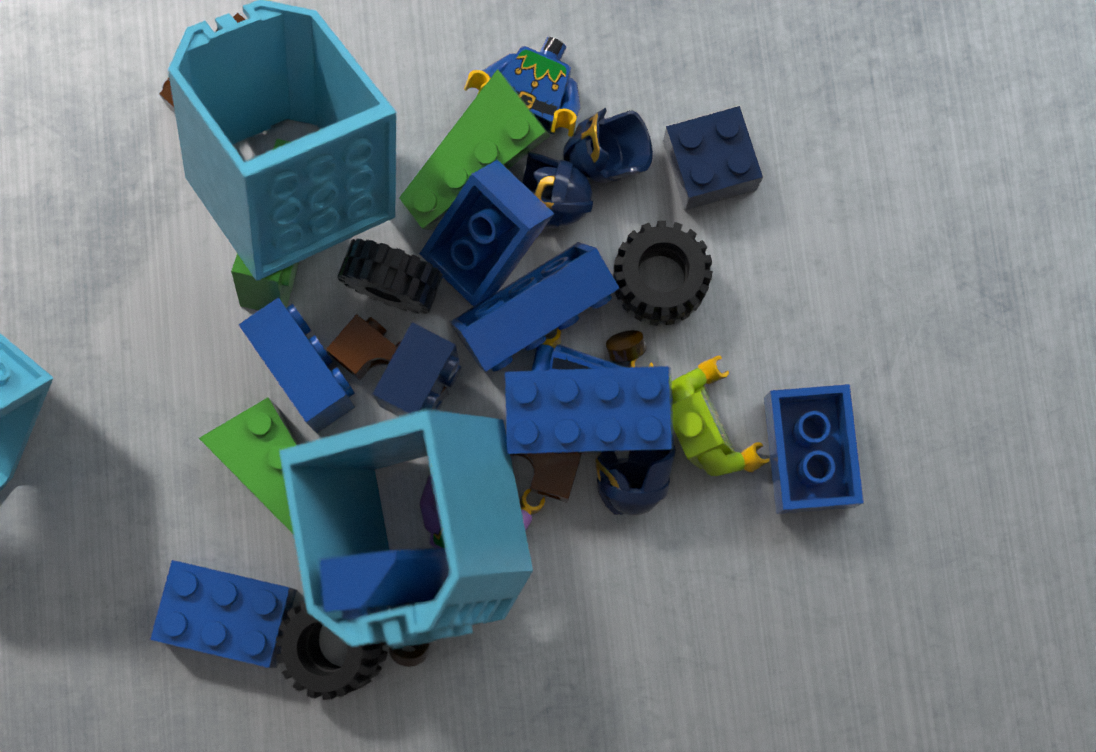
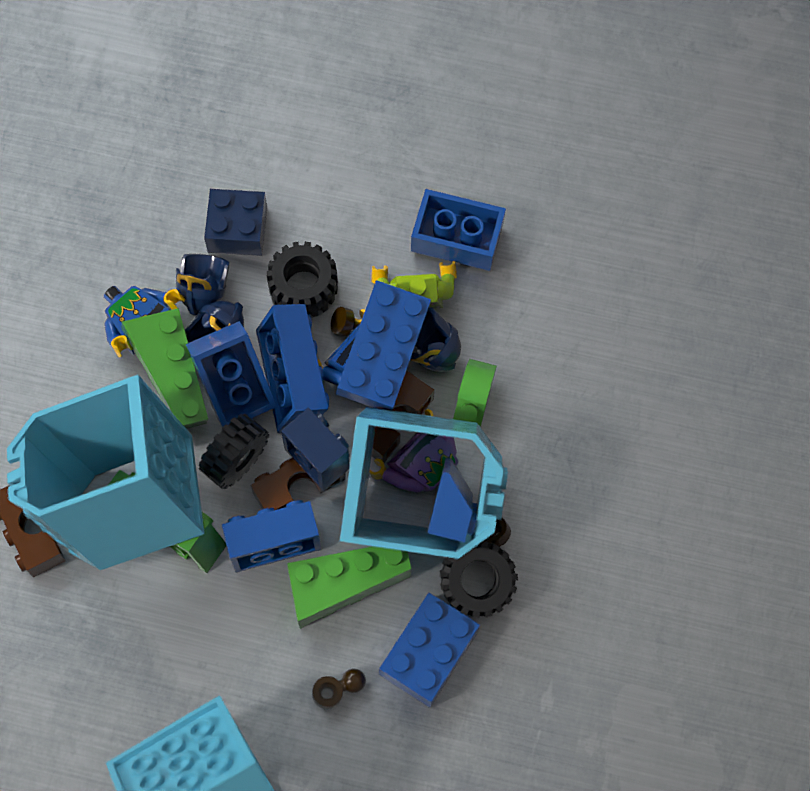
camera: 70 degrees left, 10 degrees down
none -> dark brown plate [312,668,366,709]
none -> bright green brick [453,359,497,427]

